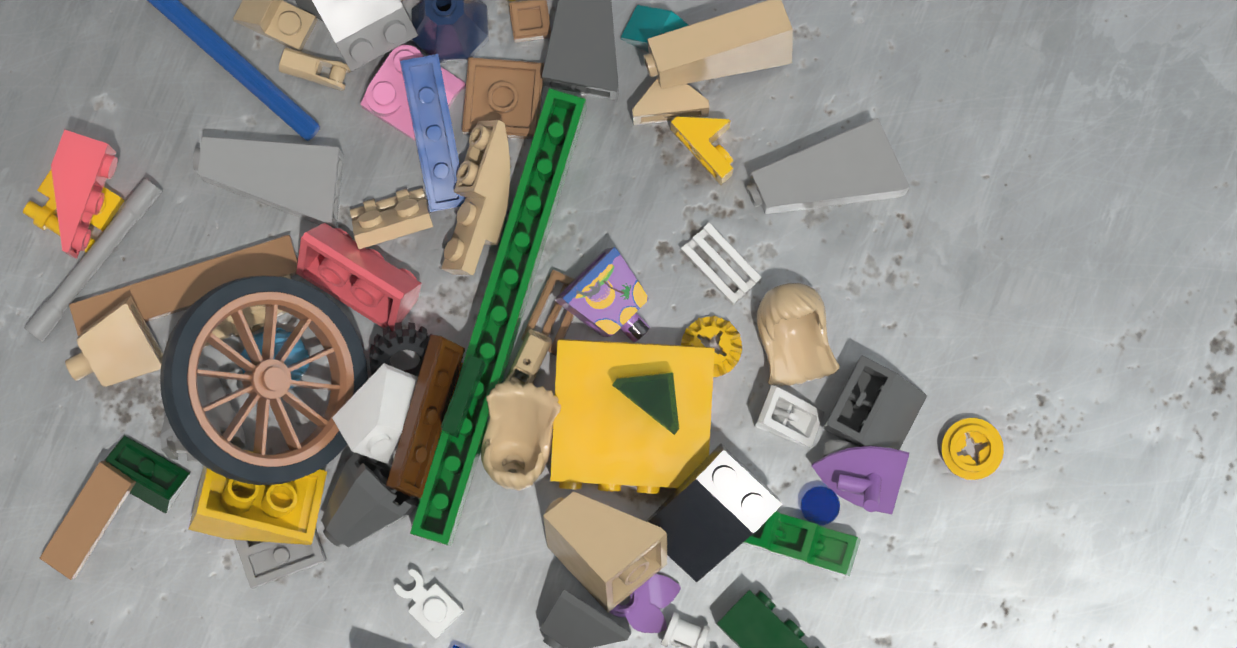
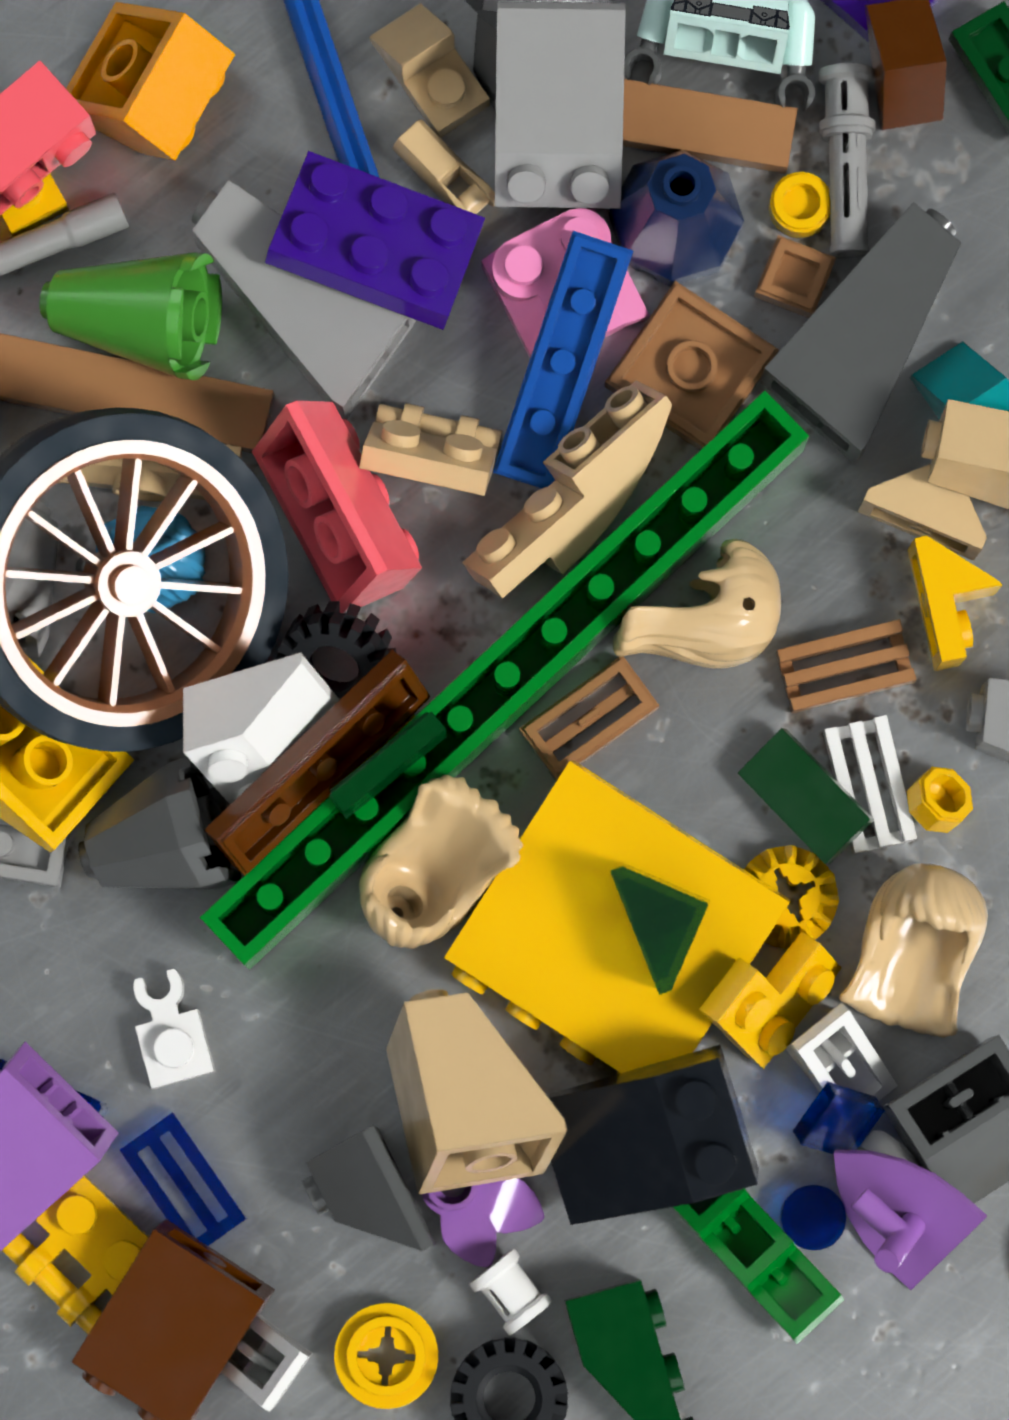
camera: 25 degrees right, 0 degrees up
tan bar [504,329,552,386] -> none
torso [554,247,650,343] -> none
none -> bright green cone [39,252,222,380]
none -> light orange slope [66,2,235,161]
none -> dark purple plate [265,151,485,330]
none -> tan piece [613,539,781,669]
none -> yellow plate [699,931,842,1069]
none -> dark green tile [737,728,875,865]
none -> medium nougat tile [776,619,917,714]
none -> clear blue tile [793,1081,885,1155]
none -> yellow tile [906,766,973,833]

